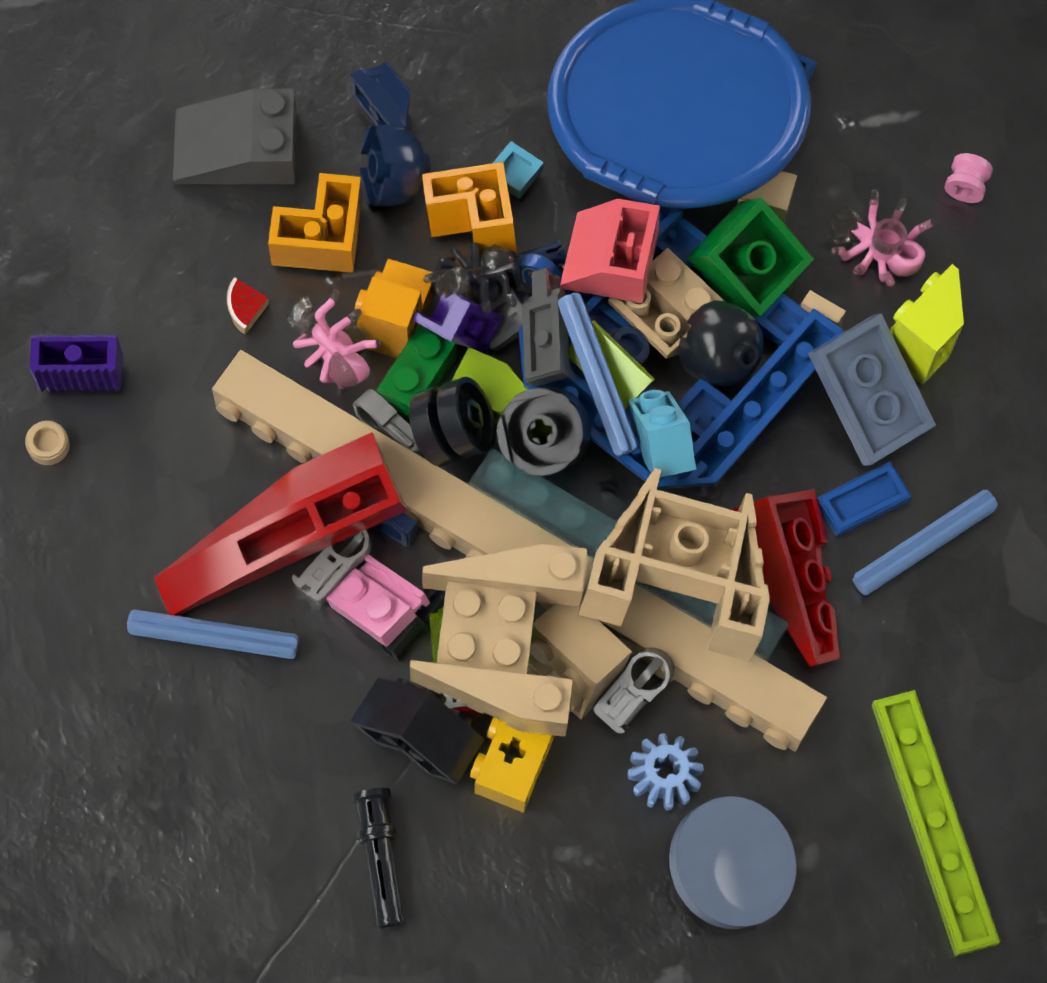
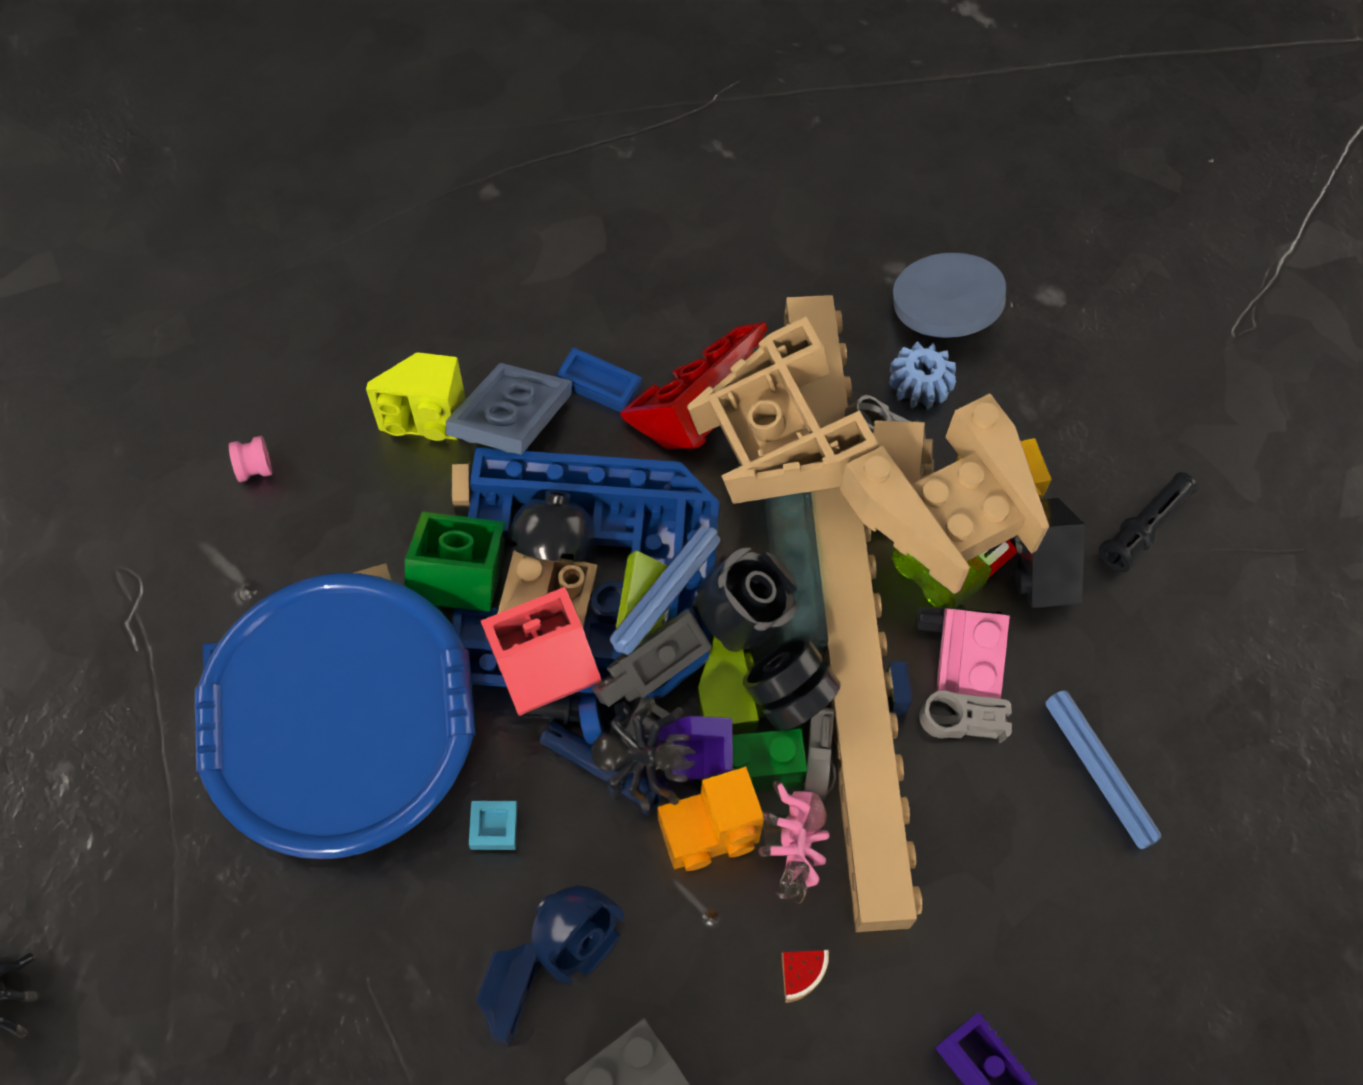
camera: 125 degrees left, 5 degrees down
tan tile [25,421,70,465] -> none
red wedge [154,432,408,616] -> none
light orange brick [268,173,363,273] -> none
light orange brick [422,162,518,257] -> none
medium azure slope [628,390,696,478] -> none
animal [826,190,935,287] -> none
medium blue axle [852,490,998,595] -> none
lime tile [872,690,1000,957] -> none

